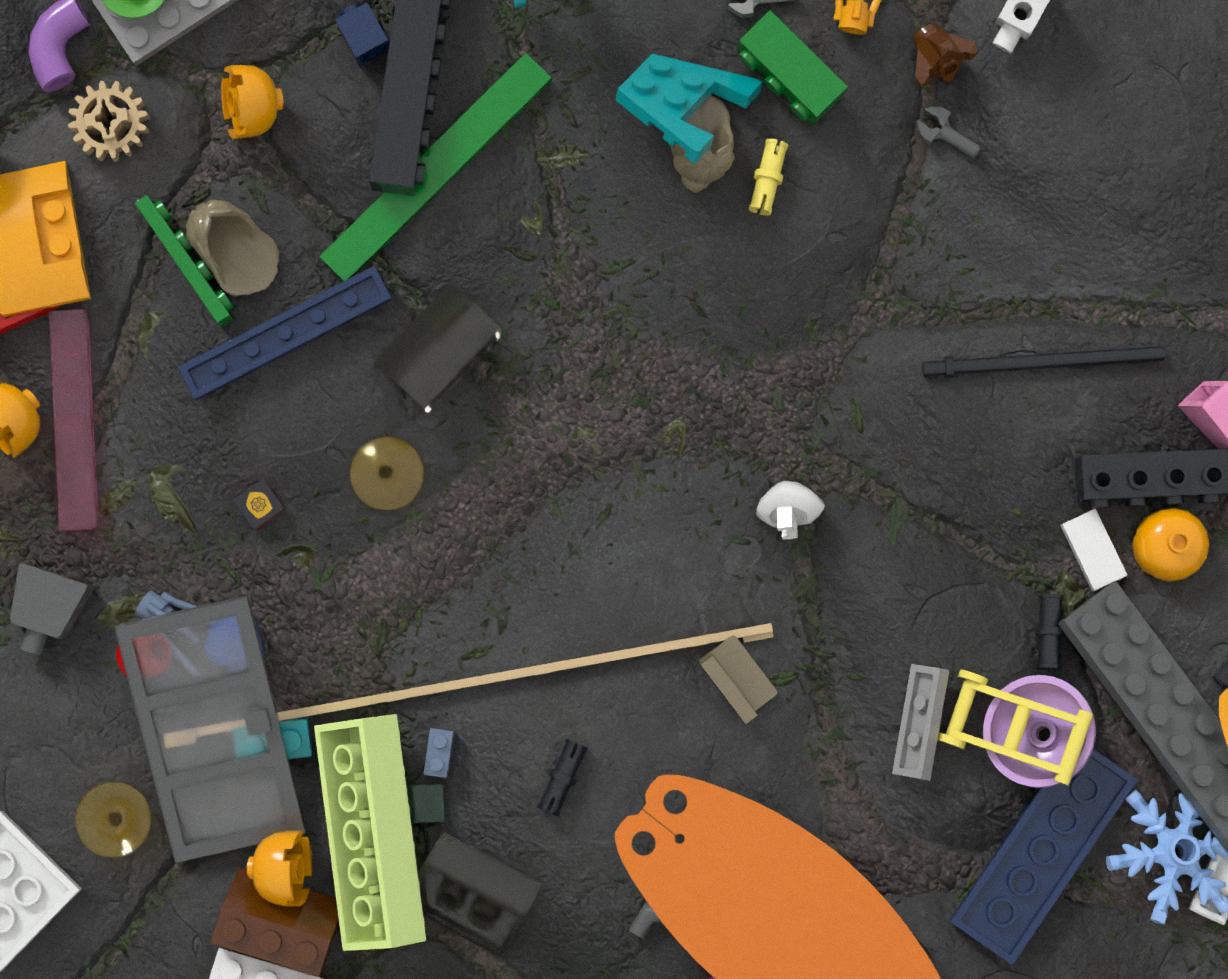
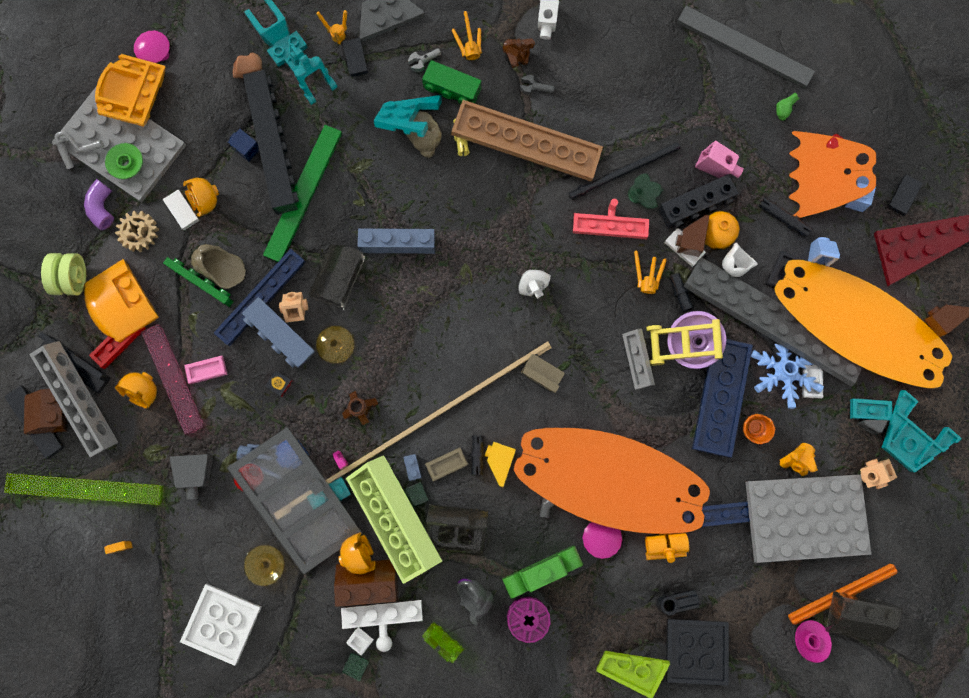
camera: 15 degrees left, 5 degrees down
none -> white tile [163,190,200,230]
none -> bright pink tile [184,356,228,384]
none -> sand blue brick [242,297,315,368]
none -> light nougat brick [279,292,308,323]
none -> dark pink tile [333,450,349,470]
none -> reddish brown rock [342,391,378,425]
none -> sand blue brick [358,229,435,254]
none -> dark tan tile [425,448,468,482]
none -> medium nougat plate [451,100,603,182]
none -> yellow slope [485,442,516,488]
none -> coral plate [573,199,649,239]
none -> clear green plate [628,174,663,209]
none -> light orange plant [634,251,666,294]
none -> reddish brown slope [675,215,709,257]
none -> white hair [722,243,758,277]
none -> orange hair [743,414,775,444]

